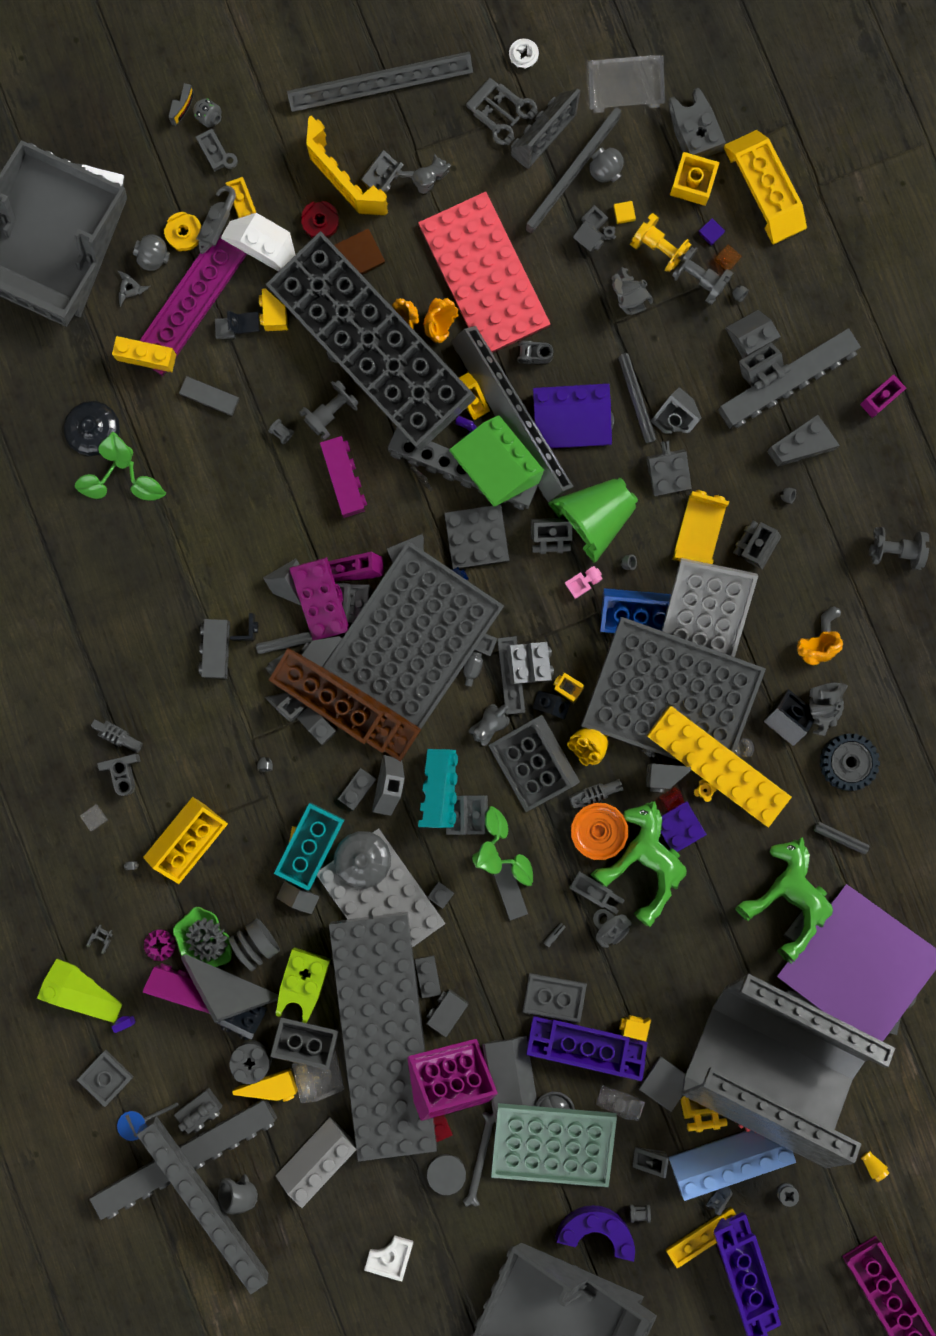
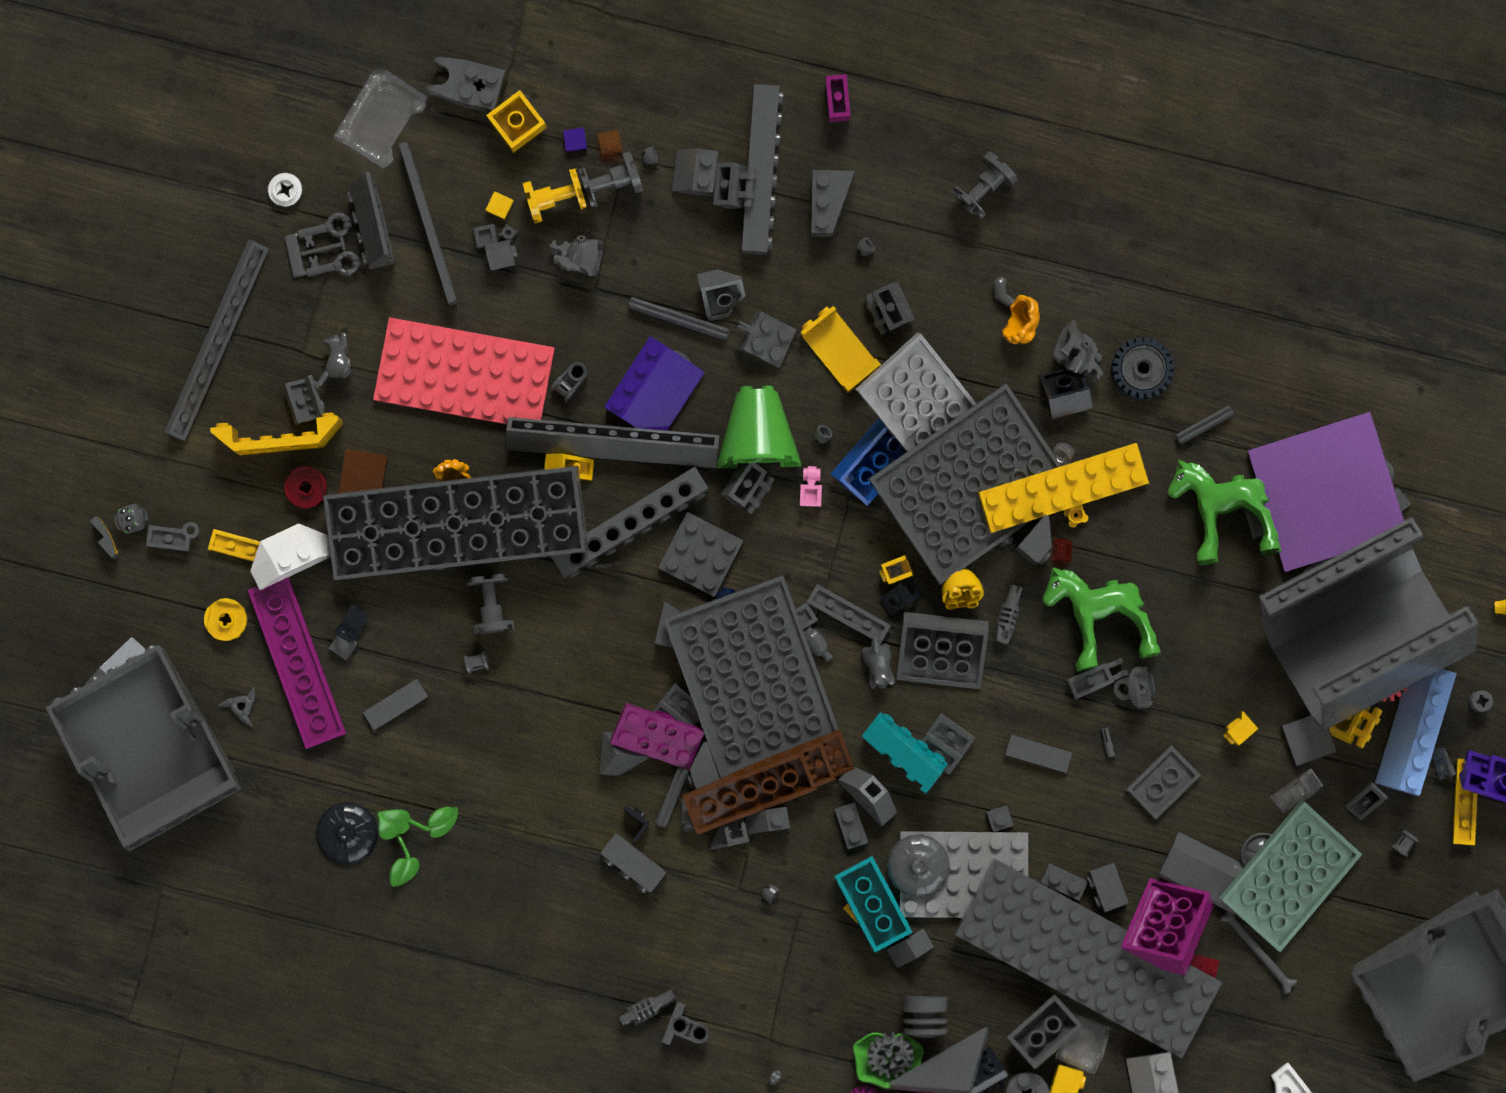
camera: 45 degrees left, 0 degrees up
clear tile [80,804,108,831] -> none
yellow brick [112,336,177,373] -> none
dark grey plant [133,234,170,271] -> none
yellow slope [143,797,228,884] -> none
dark grey plate [196,186,236,254] -> none
yellow slope [259,288,288,331] -> none
lime brick [276,947,331,1023] -> none
magenta brick [320,436,367,518] -> none
magenta slope [328,551,384,581] -> none
light orange hair [424,298,458,343] -> none
dark grey tile [427,1154,466,1195] -> none
bright green slope [450,415,544,507] -> none
dark purple arm [455,416,477,435] -> none
bright green plant [472,806,533,886] -> none
plate [507,642,554,684] -> none
dark purple slope [526,1016,648,1081] -> none
dark purple brick [555,1205,635,1262] -> none
orange hat [571,803,628,860] -> none
dark grey plant [589,147,624,183] -> none
dark purple plate [660,801,707,852] -> none
yellow slope [724,130,807,245] -> none

